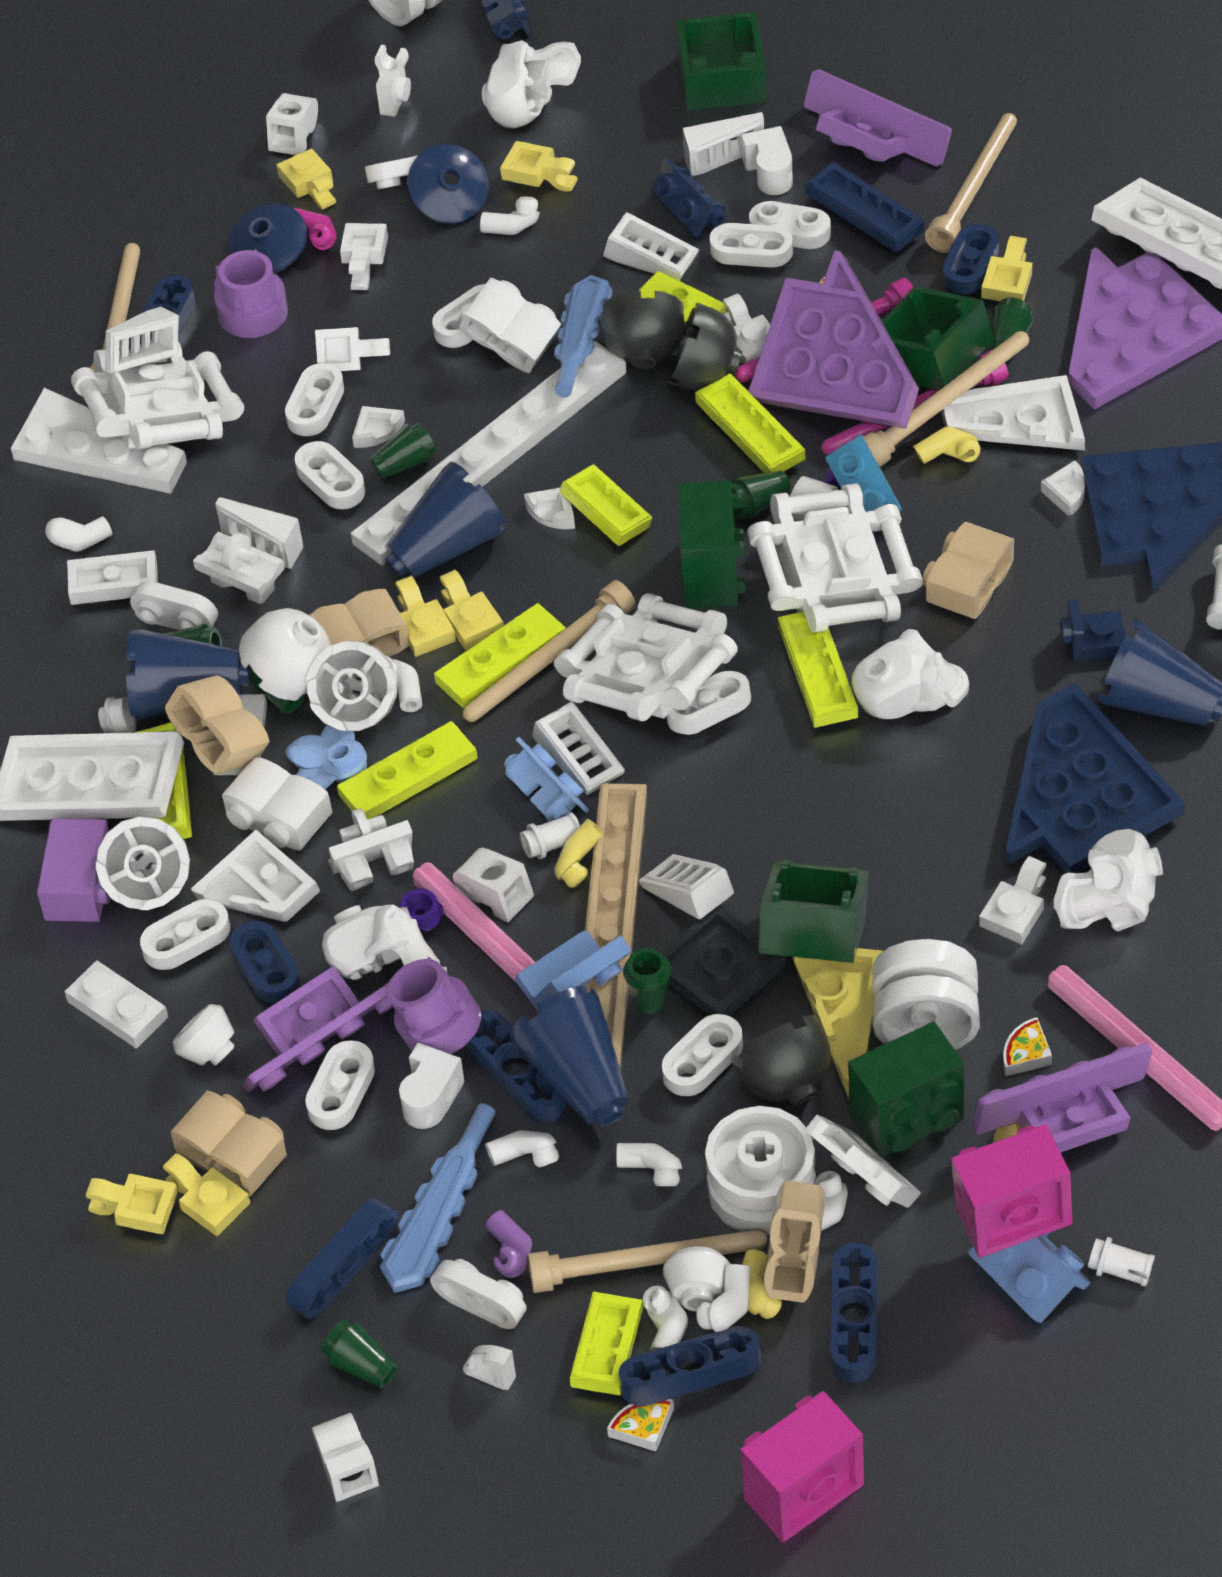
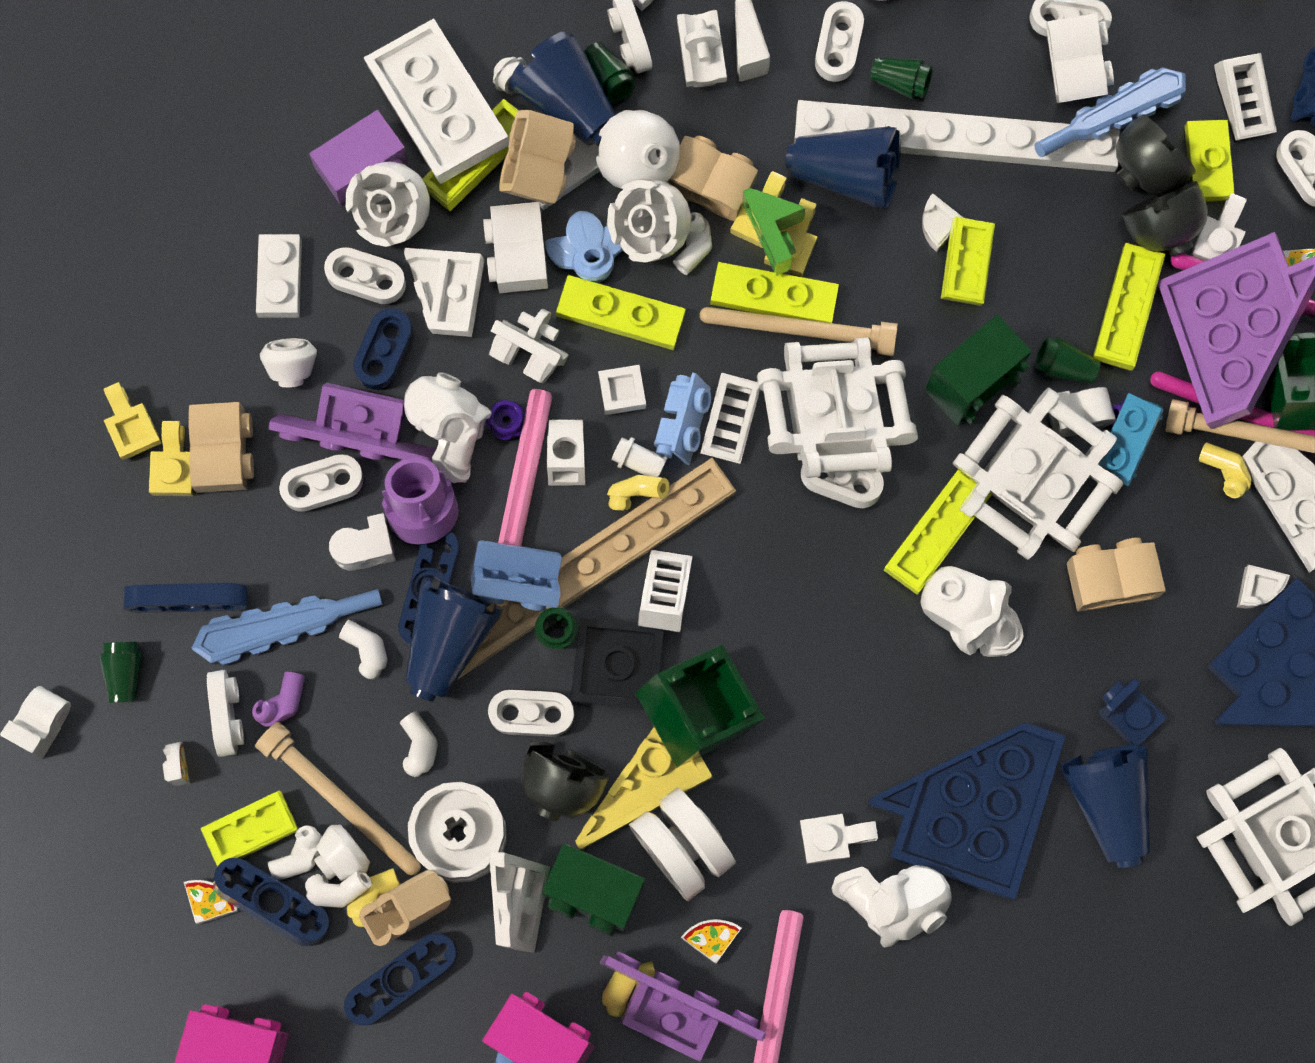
camera: 45 degrees right, 25 degrees up
white tile [352,406,405,448] -> none
white arm [814,1171,848,1231] -> none
none -> white plate [598,365,646,415]
none -> bright green slope [742,188,805,276]

